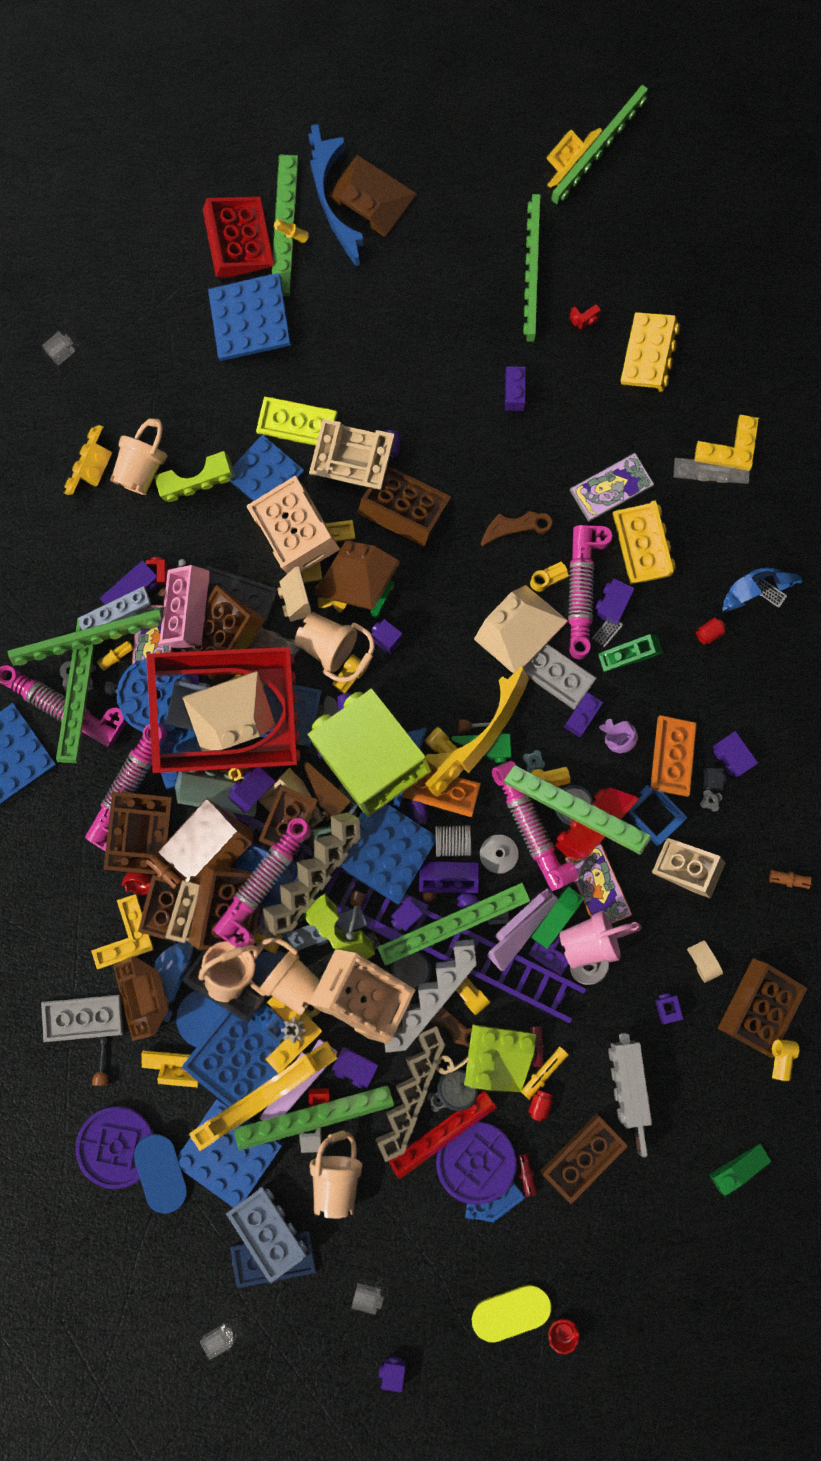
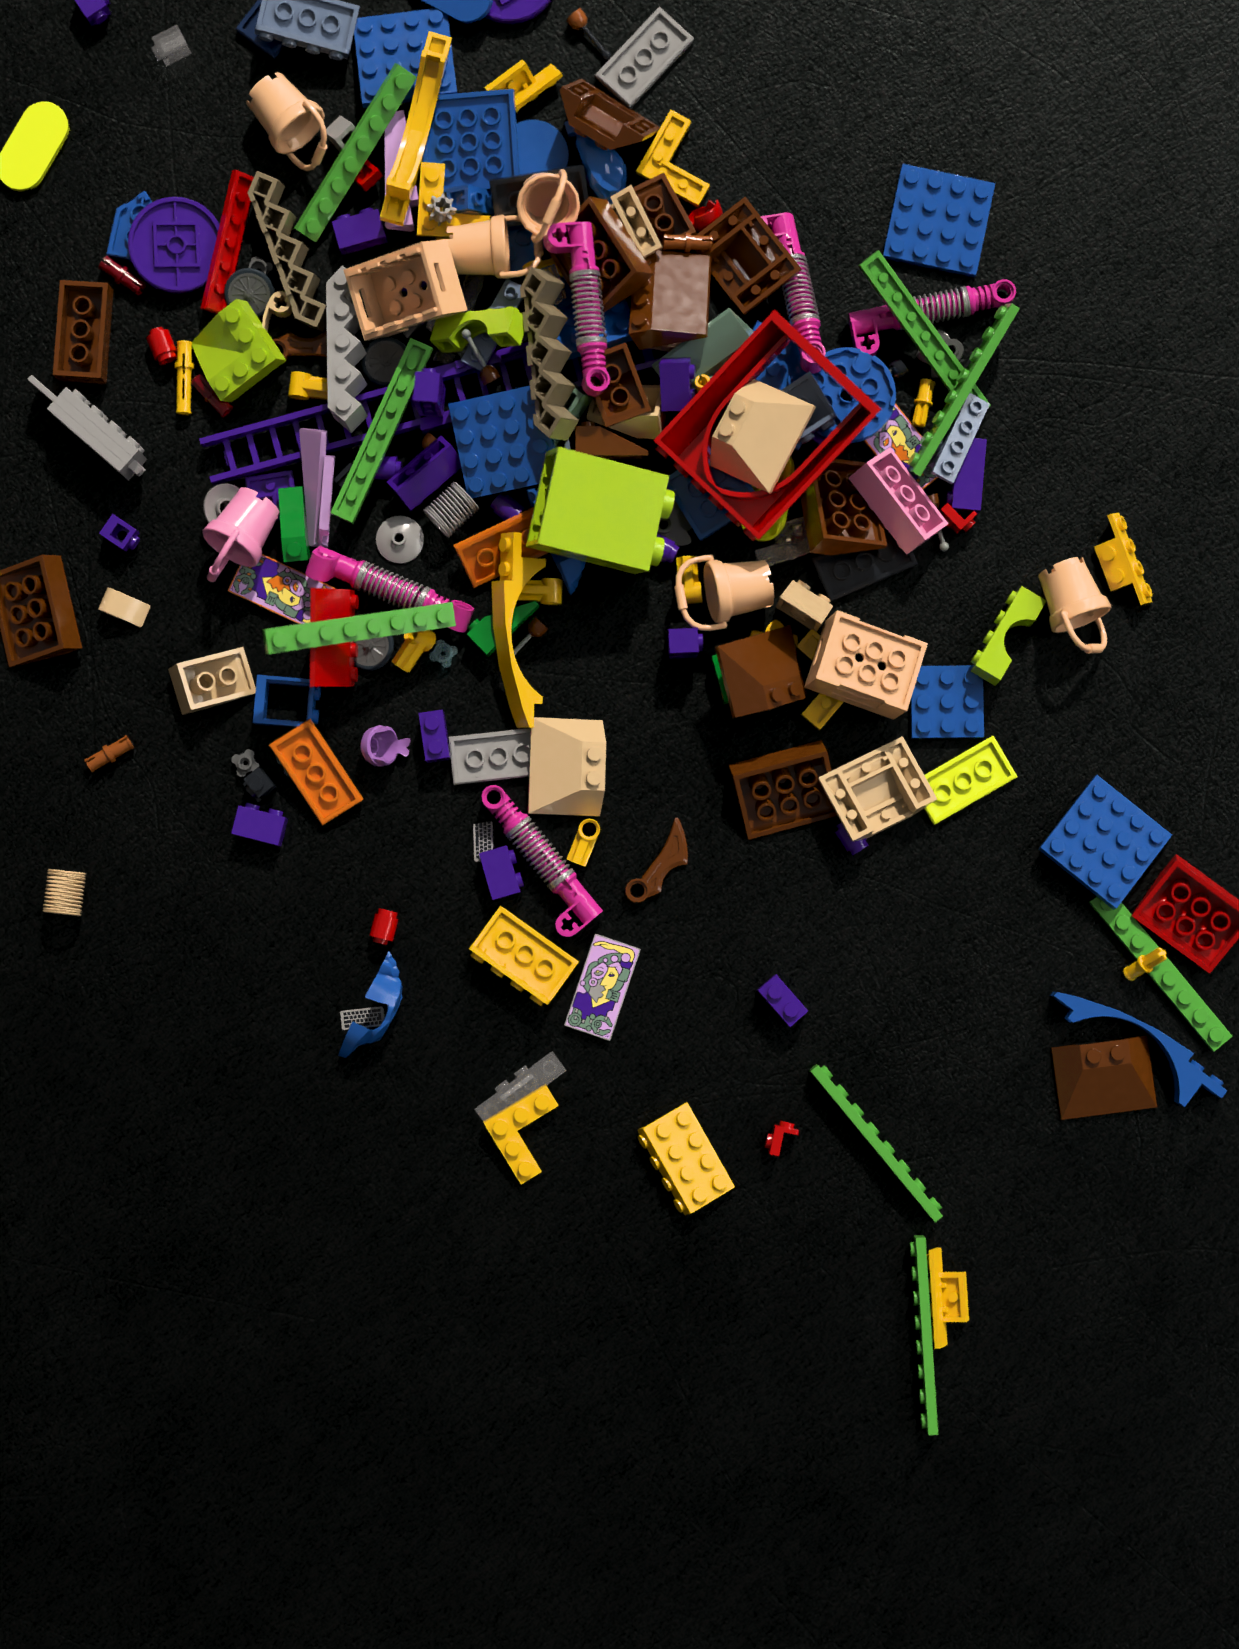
camera: 135 degrees right, 5 degrees up
green slope [598,634,663,672] -> none

